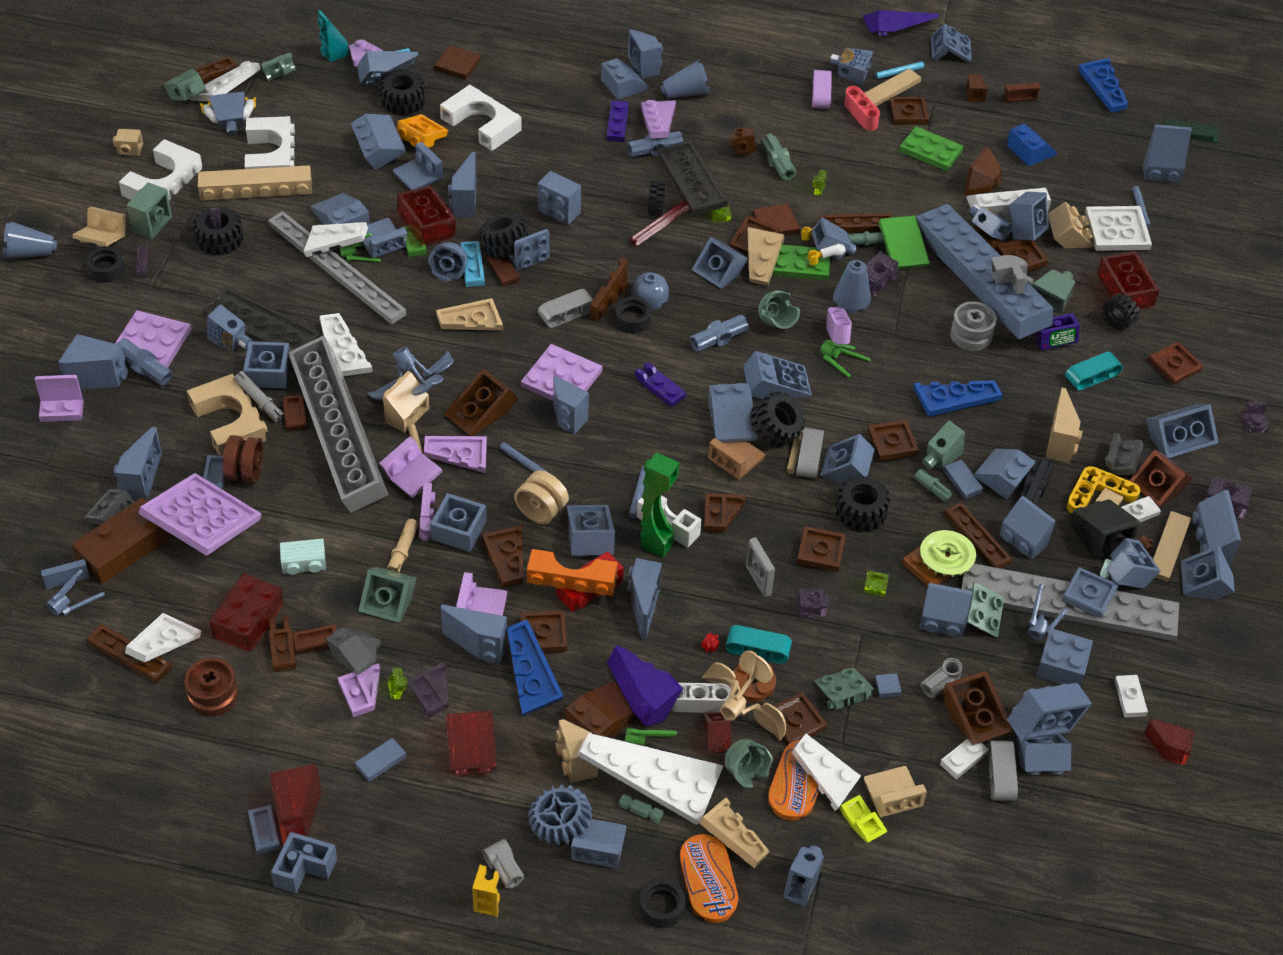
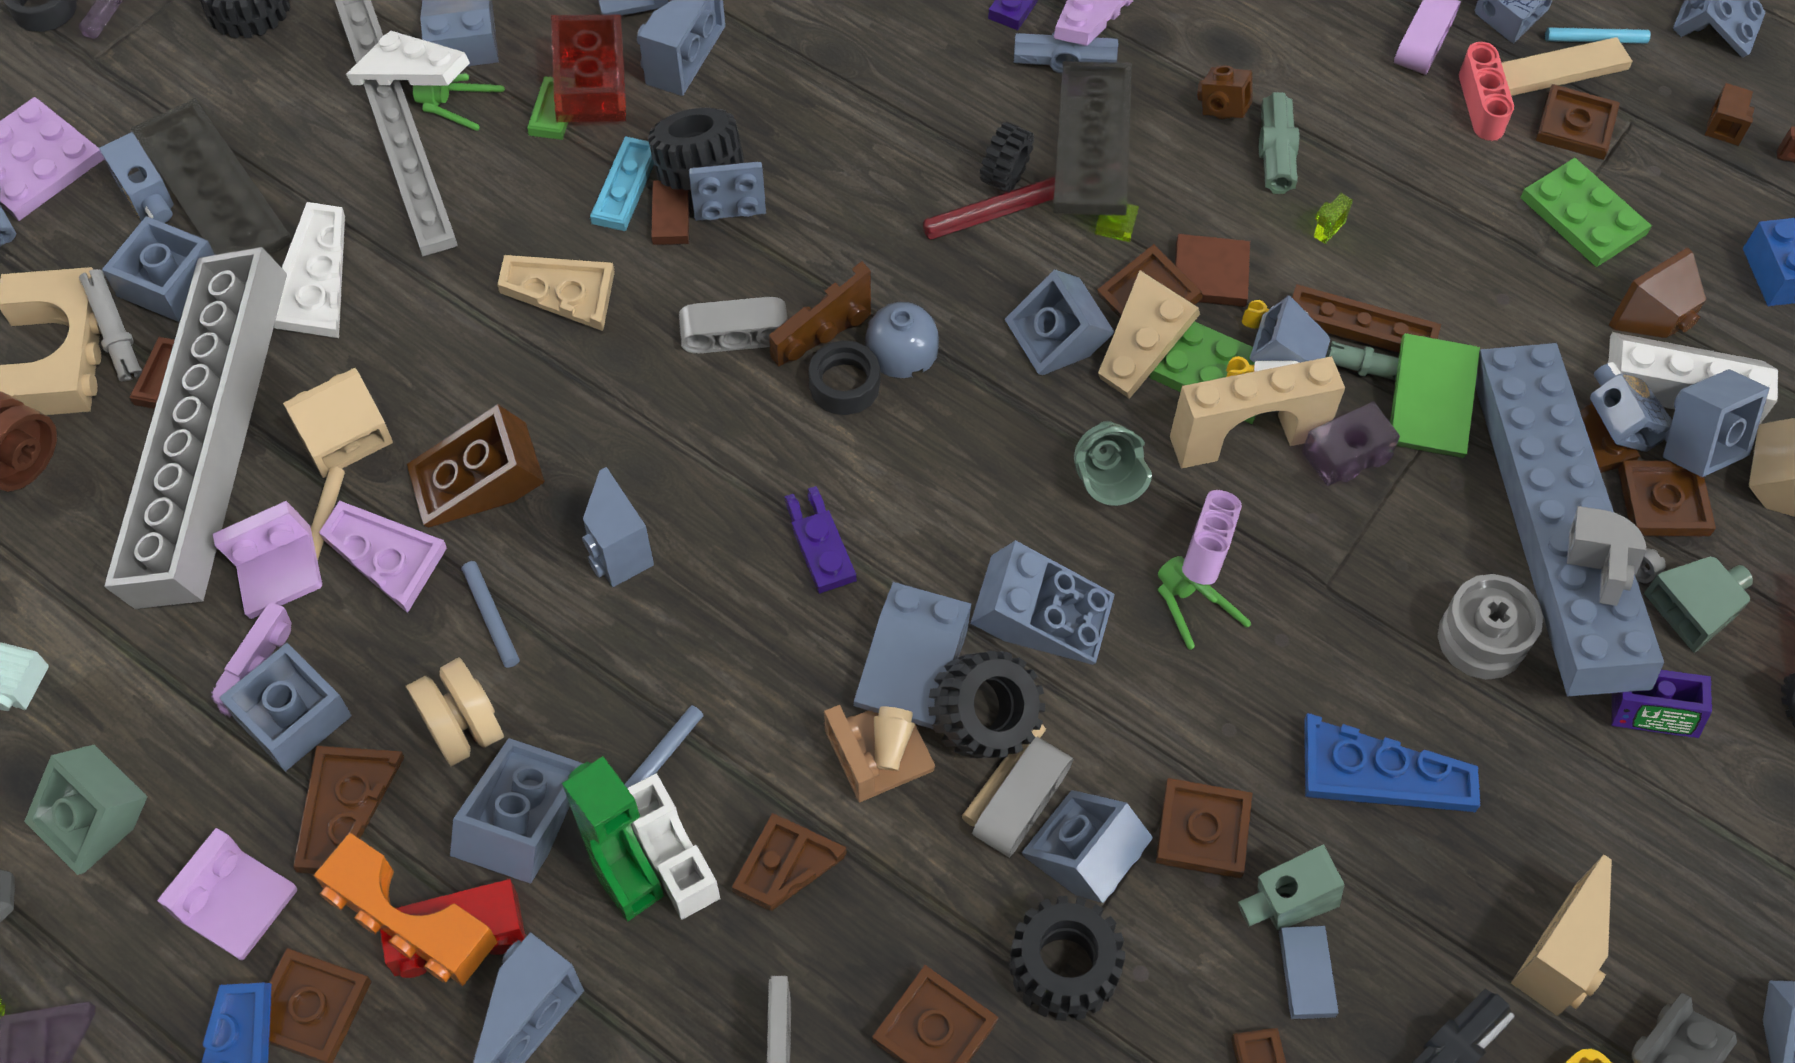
camera: 25 degrees right, 10 degrees up
sand blue bracket [361,218,407,259] -> none
sand blue plant [367,347,453,400] -> none
tan pin [386,519,419,573] -> none
sand blue cylinder [428,242,468,281] -> none
sand blue slope [441,604,507,664] -> none
lavender plate [521,344,602,401] -> none
sand blue brick [538,171,581,225] -> none
sand blue piece [690,315,748,352] -> none
sand blue cone [833,260,871,313] -> none
sand green axle [914,469,952,501] -> none
sand blue slope [973,449,1035,500] -> none
teal beam [1065,351,1123,391] -> none
none -> tan cone [874,706,915,771]
none -> tan arch [1170,356,1345,468]

